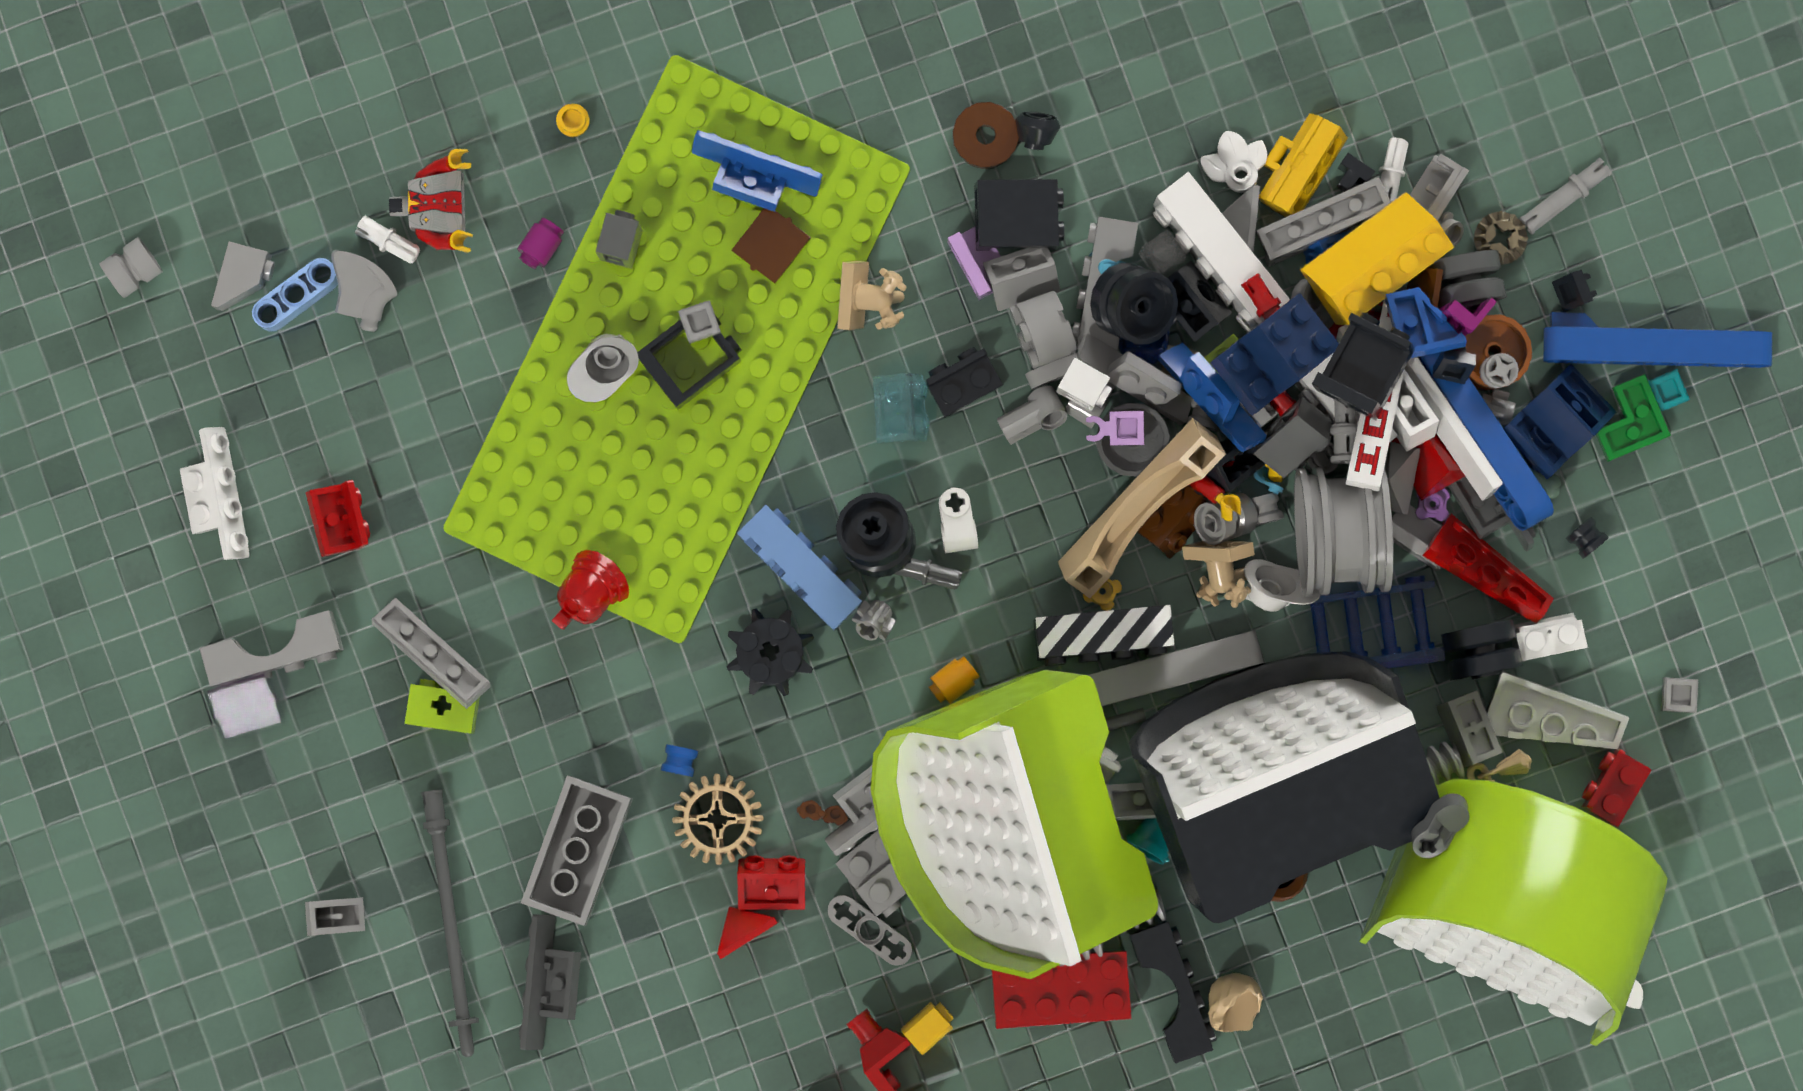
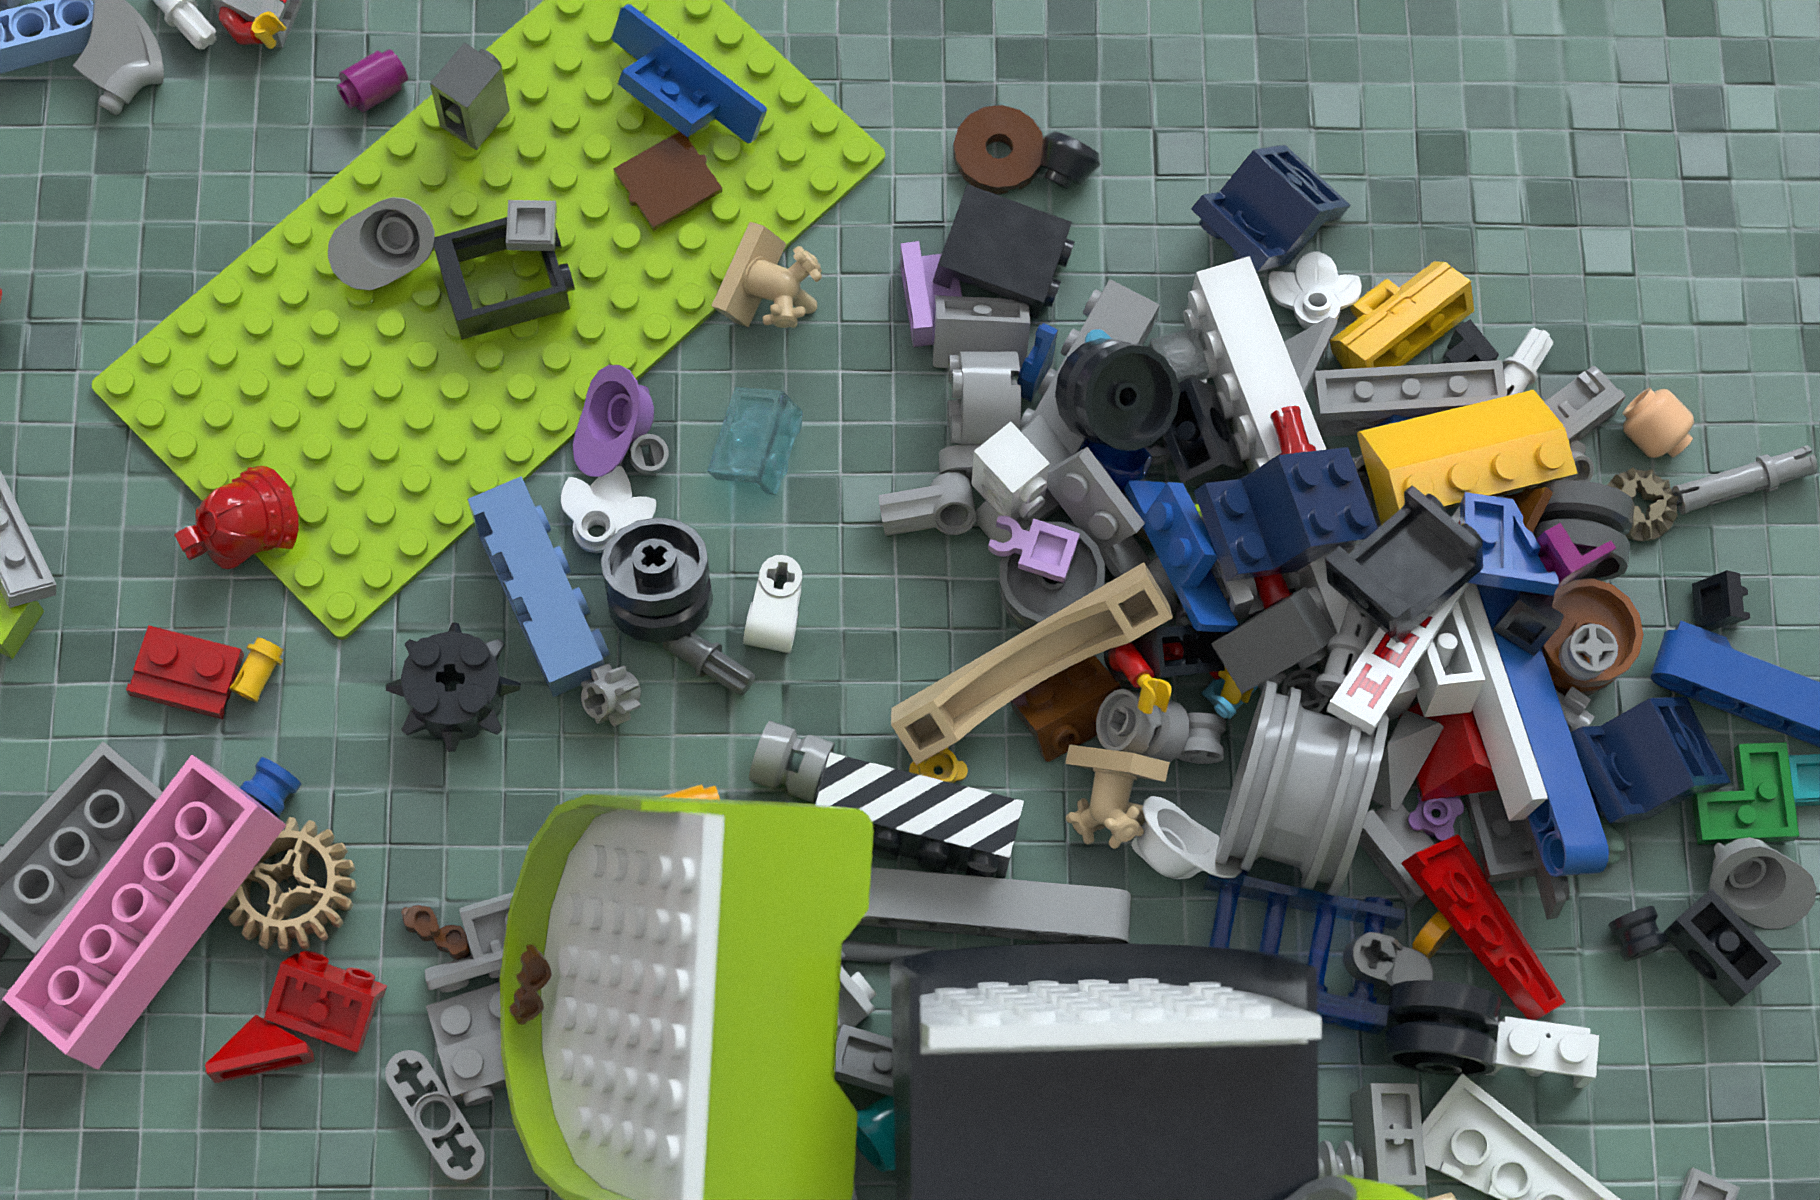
camera: 15 degrees right, 15 degrees down
black bracket [925,347,1003,418] -> none
none -> bright pink brick [3,755,286,1070]
none -> red plate [126,625,244,719]
none -> yellow pin [229,637,284,703]
none -> reddish brown piece [509,944,552,1025]
none -> white plate [561,465,656,553]
none -> medium lavender piece [573,365,654,477]
none -> light grey hinge [629,434,669,474]
none -> light grey wheel [749,721,835,803]
none -> blue tile [1017,323,1058,402]
none -> dark blue bracket [1191,145,1351,271]
none -> dark grey piece [1343,932,1433,995]
none -> light orange tile [1412,911,1454,959]
none -> light nougat head [1623,388,1694,458]
none -> black brick [1663,888,1782,1007]
none -> light grey piece [1709,837,1817,929]

